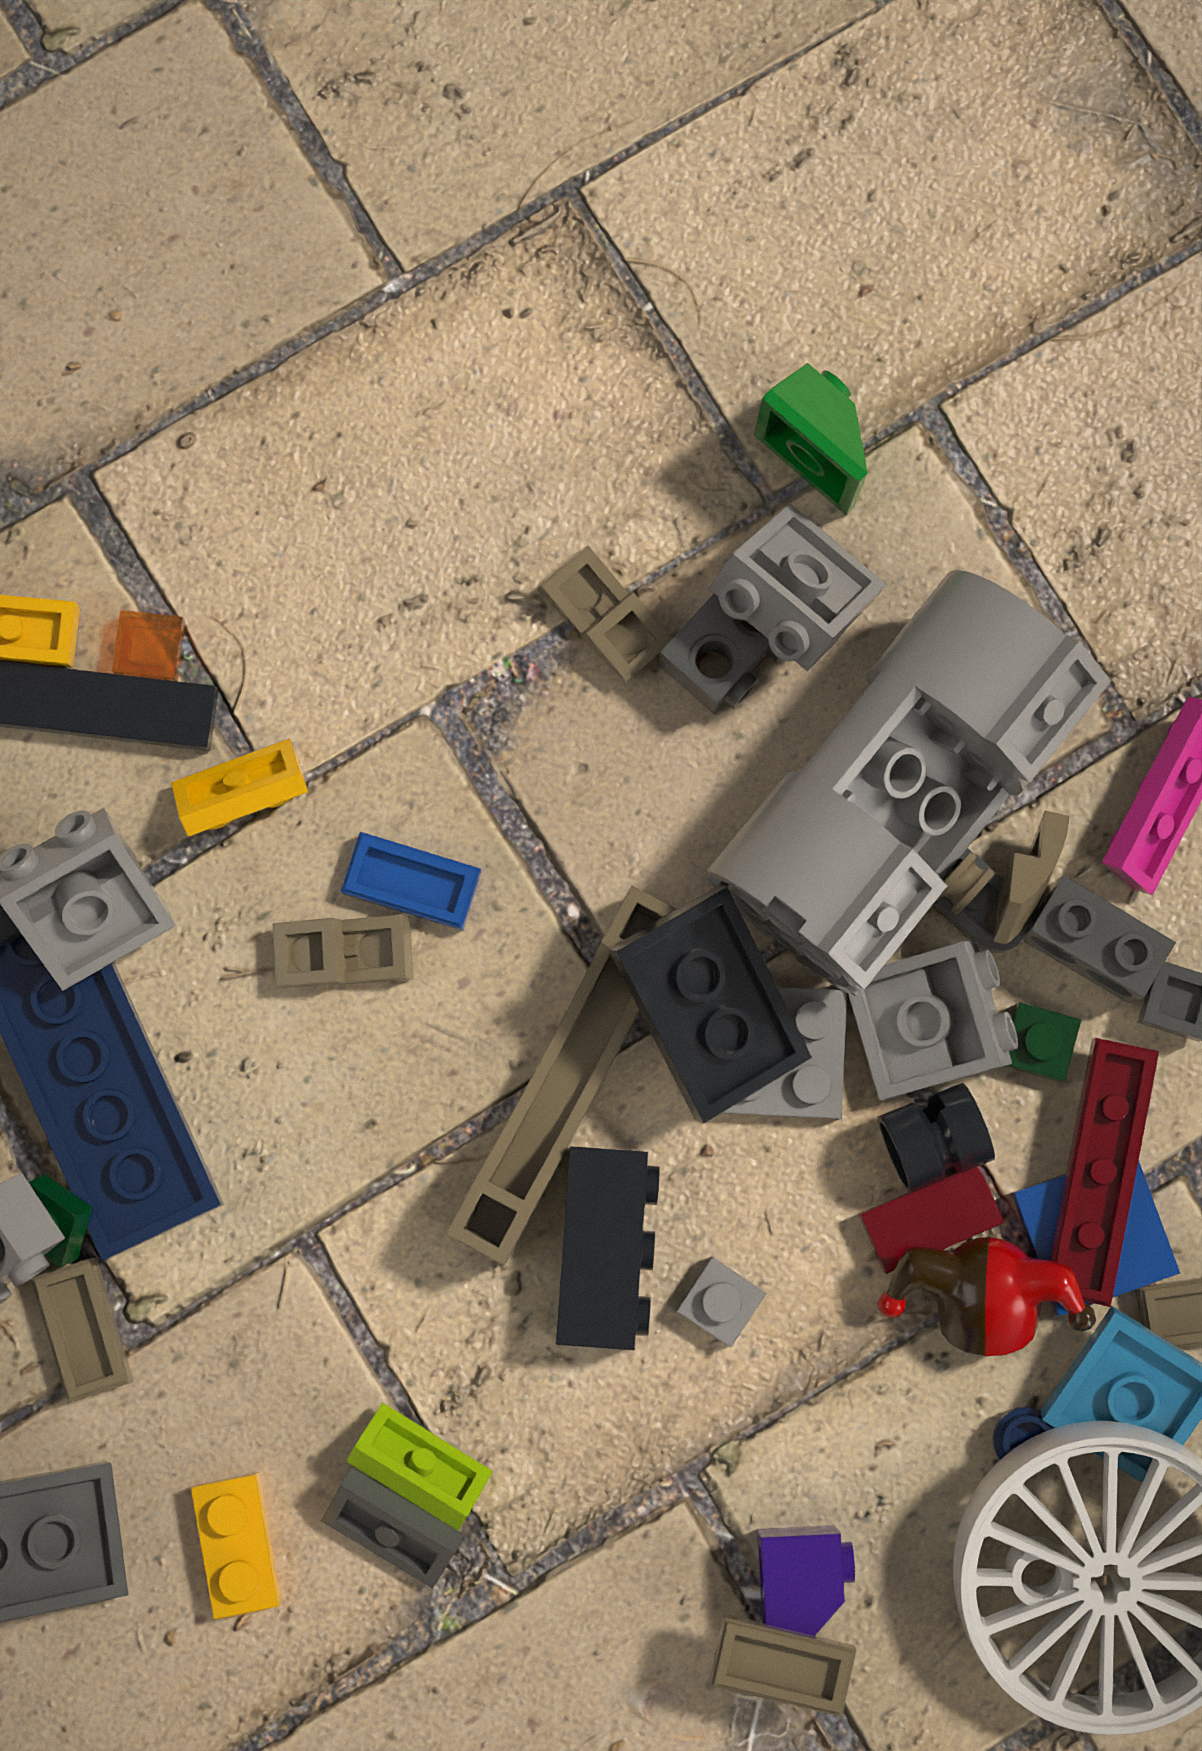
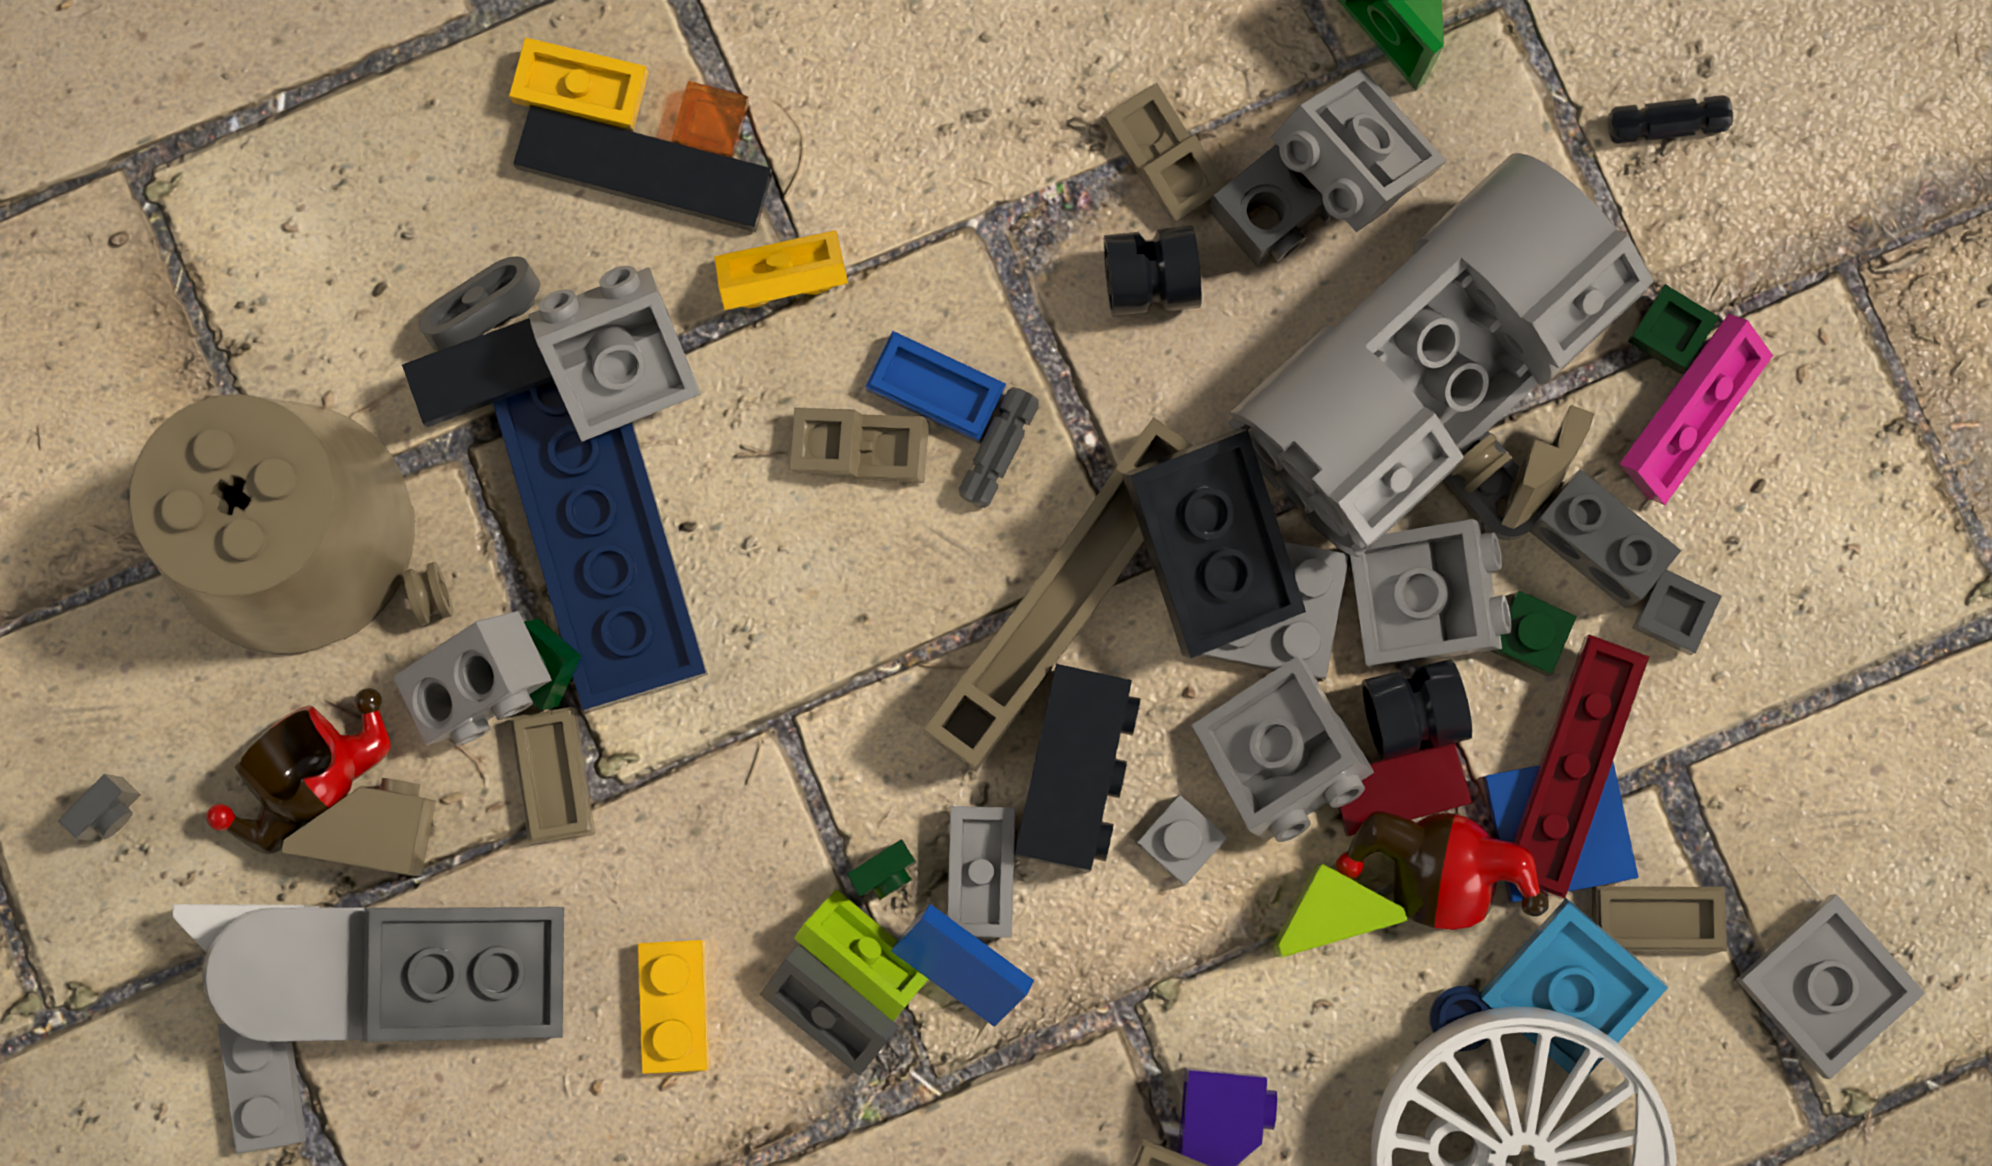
camera: 10 degrees right, 0 degrees up
none -> dark green plate [847,839,917,901]
none -> blue tile [891,904,1034,1027]
none -> light grey plate [948,806,1015,938]
none -> dark grey axle [959,387,1039,508]
none -> black wheel [1103,226,1202,317]
none -> light grey plate [1192,656,1374,842]
none -> lime slope [1273,864,1407,957]
none -> black axle [1608,95,1733,144]
none -> dark green plate [1628,284,1719,374]

